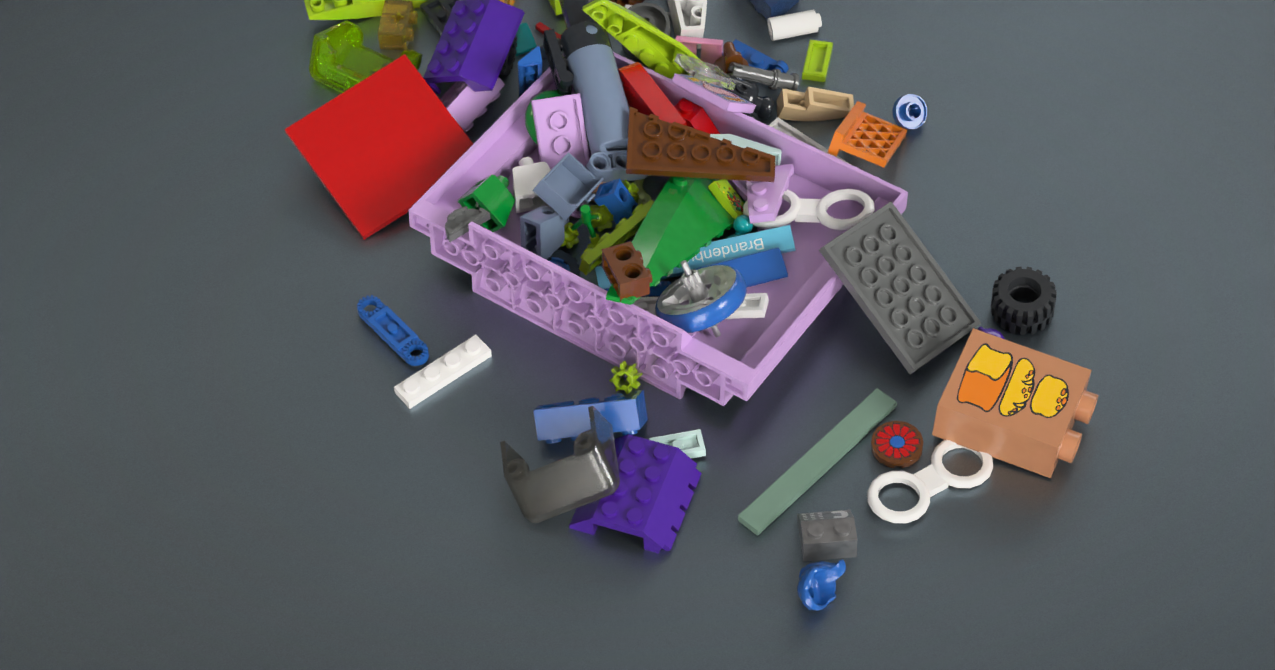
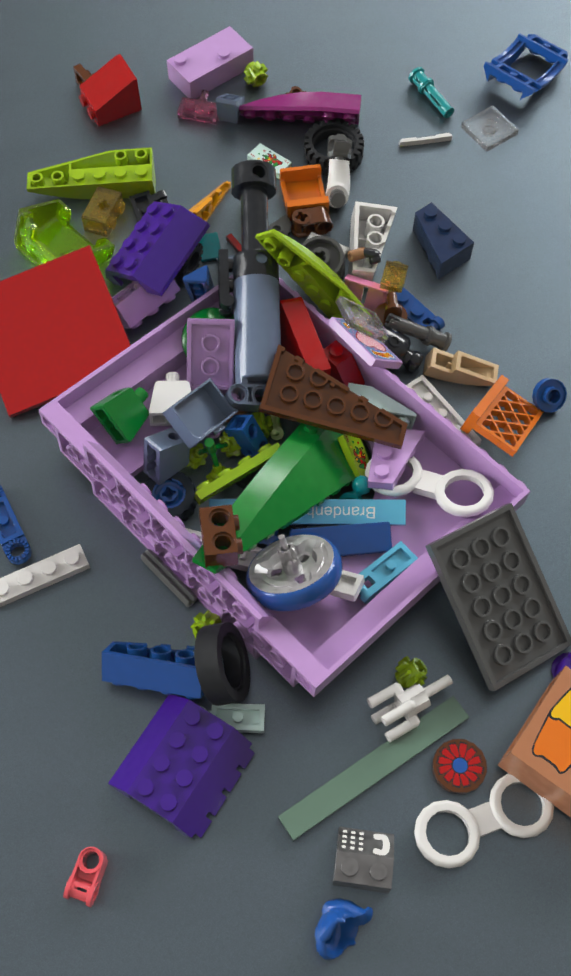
camera: 10 degrees right, 10 degrees up
dark grey plate [445,207,491,242] -> none
clear smoke windscreen [500,406,620,523] -> none
white brick [768,9,822,41] -> none
lime tile [802,40,833,82] -> none
none -> coral piece [63,847,108,908]
none -> dark grey axle [141,549,197,607]
none -> black tyre [194,622,250,706]
none -> arm [347,247,381,265]
none -> medium azure plate [359,541,418,604]
none -> white plant [367,674,453,742]
none -> clear yellow bracket [380,261,408,293]
none -> lime gear [395,656,428,688]

